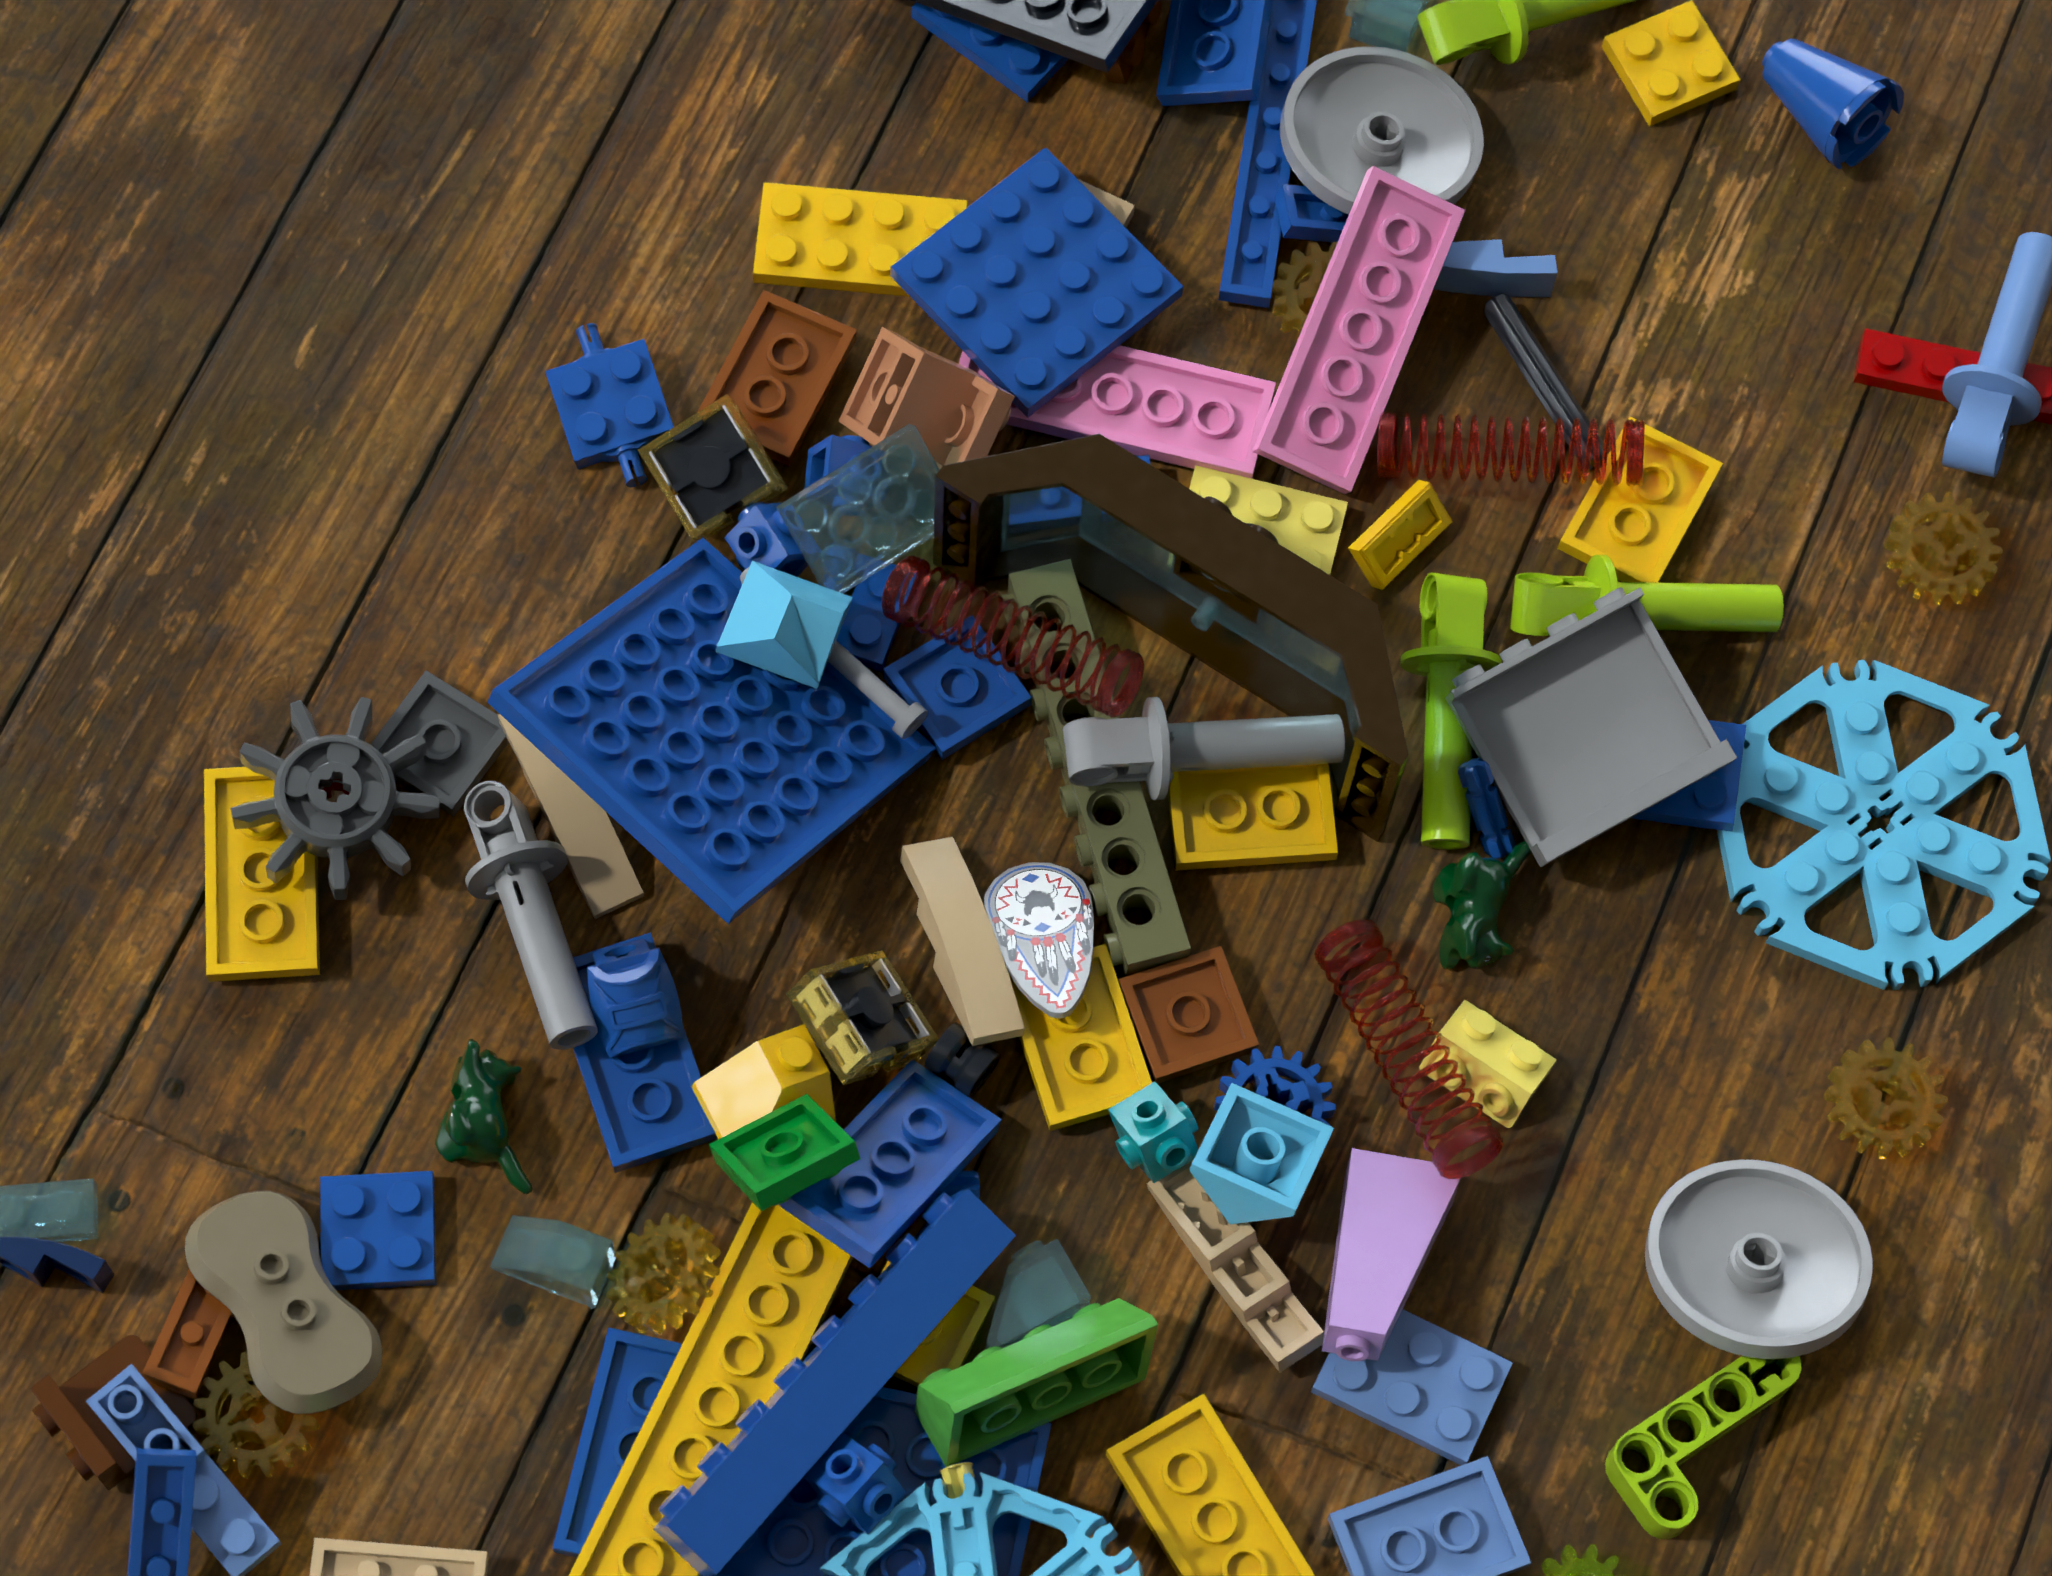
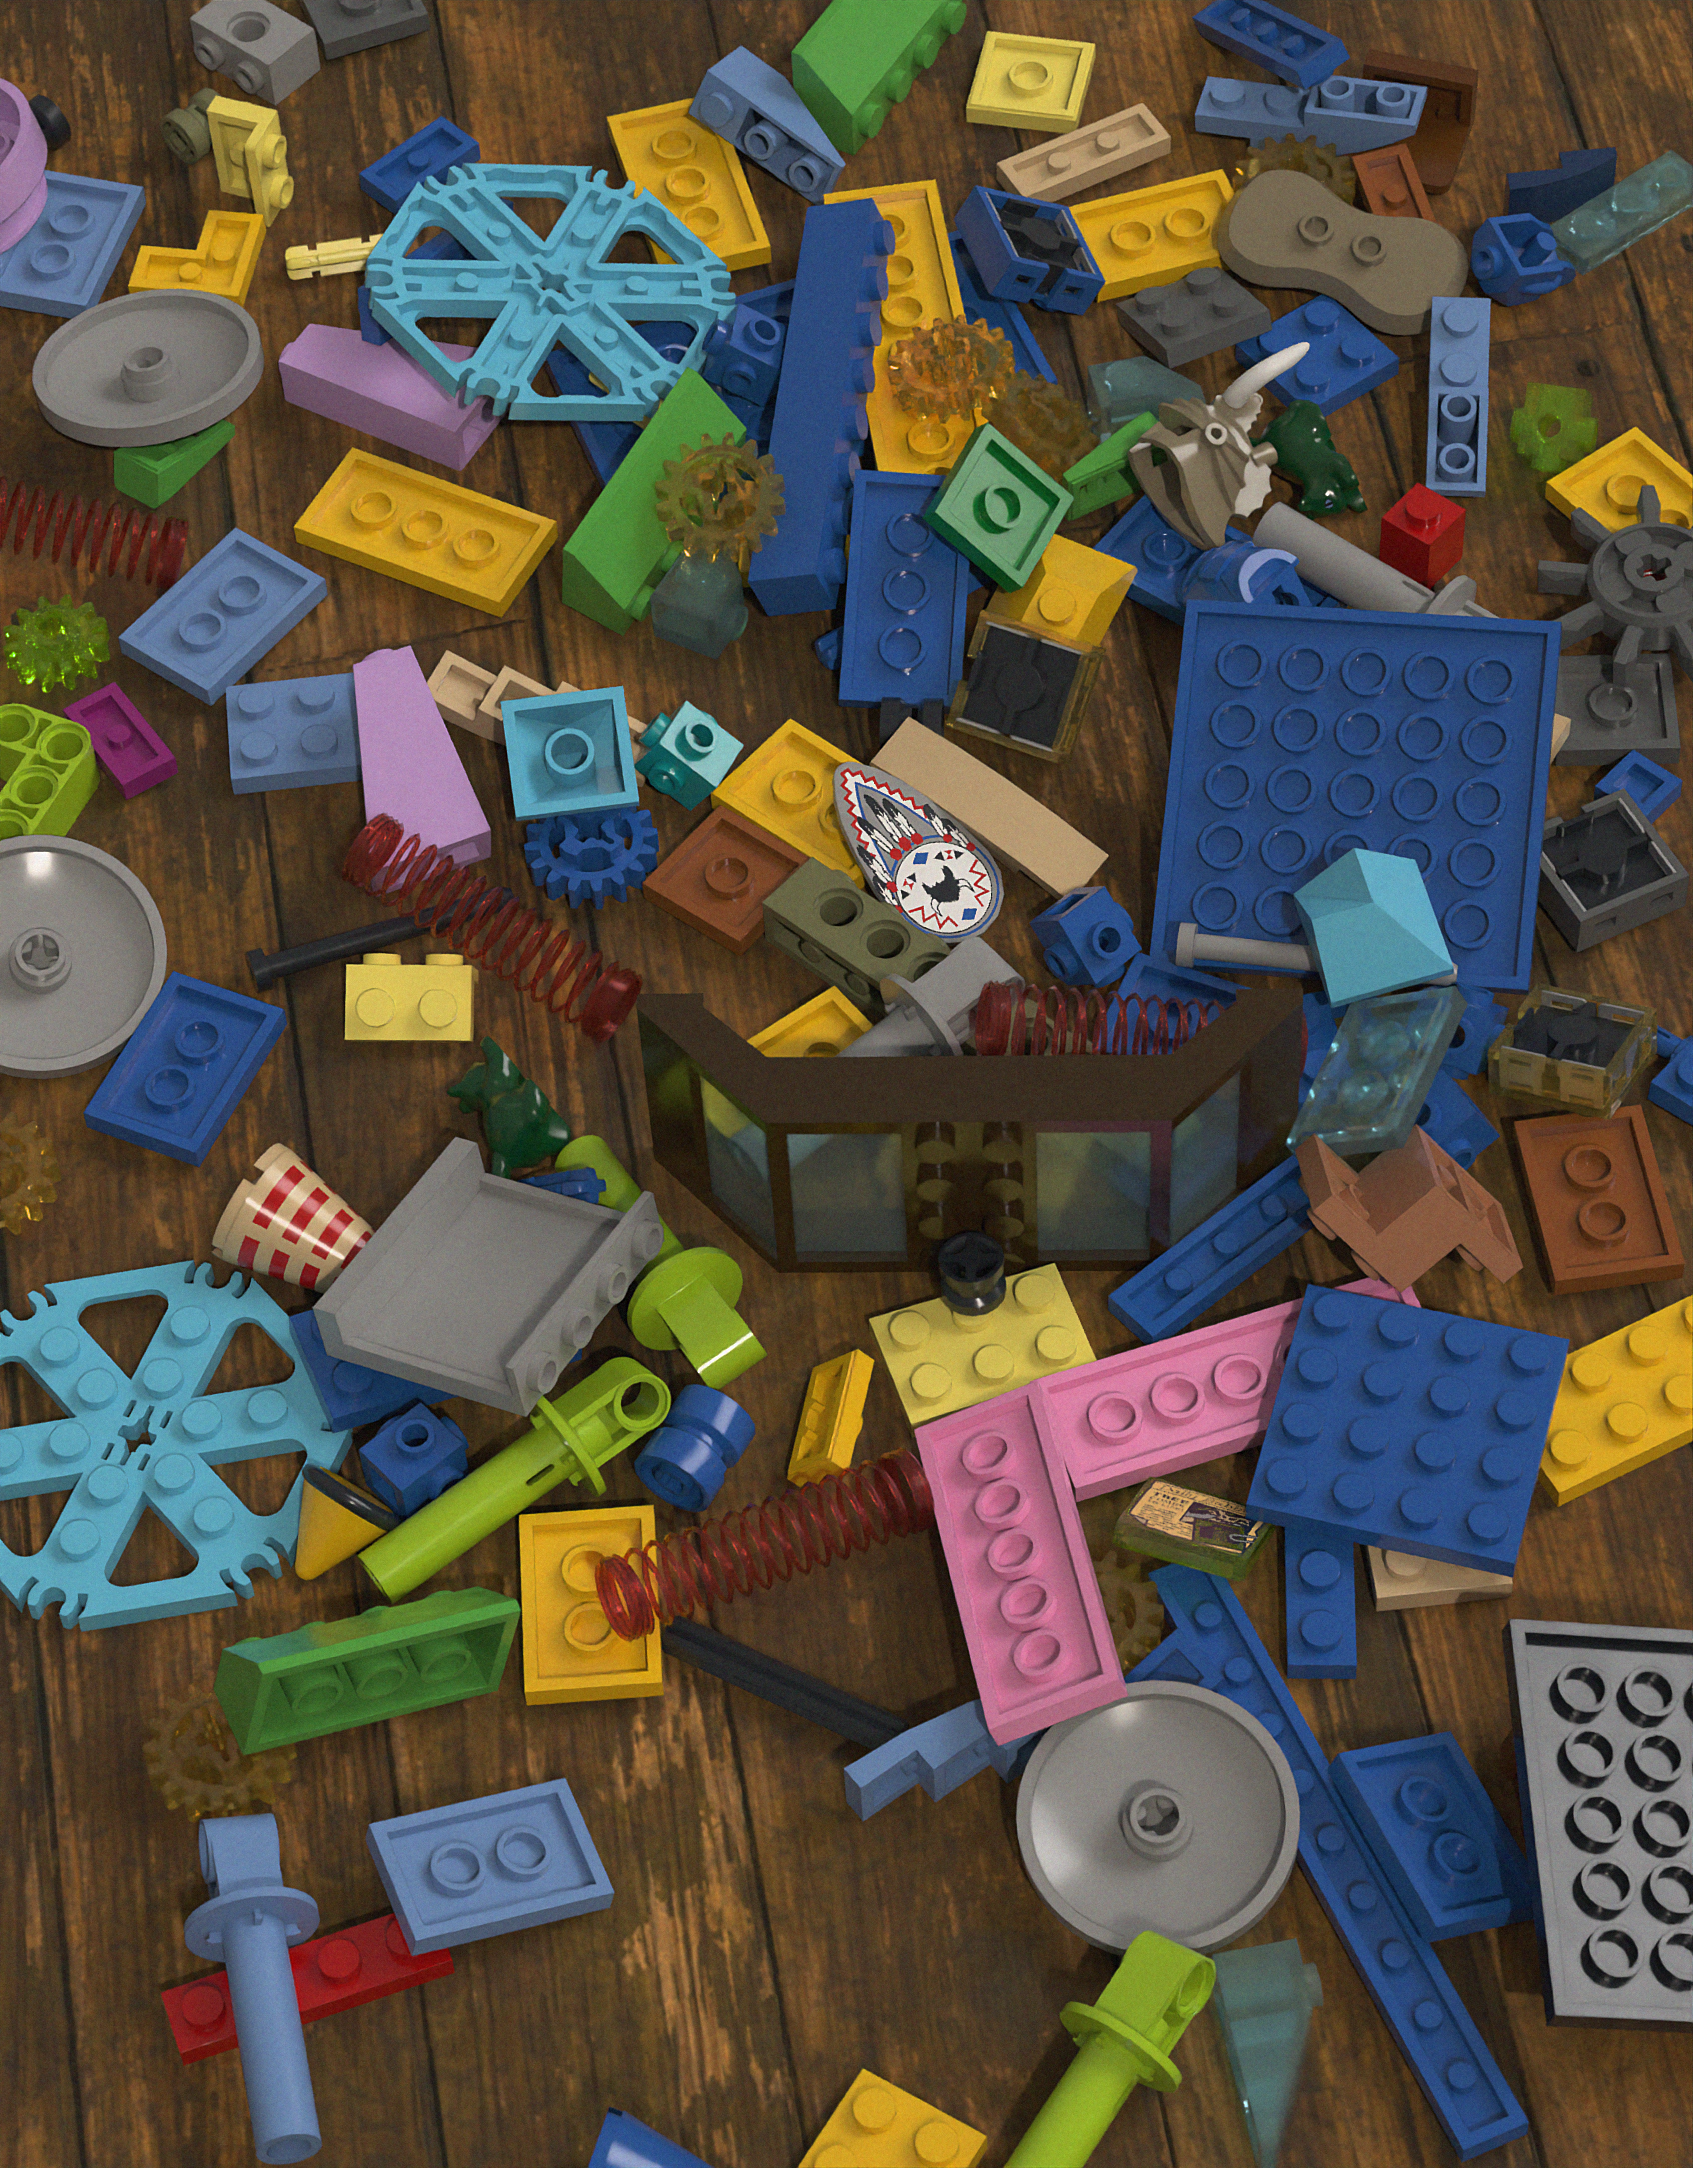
camera: 155 degrees right, 15 degrees down
none -> magenta plate [63,682,179,800]
none -> blue plate [83,971,287,1167]
none -> tan cone [211,1143,376,1294]
none -> bright green slope [214,1586,521,1756]
none -> black bar [245,886,515,994]
none -> yellow hat [295,1463,401,1581]
none -> blue brick [359,1402,469,1521]
none -> medium blue plate [365,1778,614,1956]
none -> blue wheel [634,1384,756,1512]
none -> clear yellow gear [655,432,786,564]
none -> clear yellow gear [887,315,1016,424]
none -> blue piece [953,185,1106,315]
none -> blue brick [1029,886,1142,988]
none -> bright green slope [1062,411,1168,521]
none -> yellow plate [1068,169,1235,302]
none -> tile [1112,1476,1276,1582]
none -> dark grey plate [1116,266,1272,369]
none -> dark tan helmet [1127,342,1310,551]
none -> blue plate [1284,1527,1357,1679]
none -> red brick [1379,482,1466,590]
none -> medium blue slope [1425,296,1491,497]
none -> blue hand [1469,213,1576,306]
none -> clear neon green brick [1510,382,1599,474]
none -> piece [1538,788,1690,952]
none -> blue plate [1593,750,1682,824]

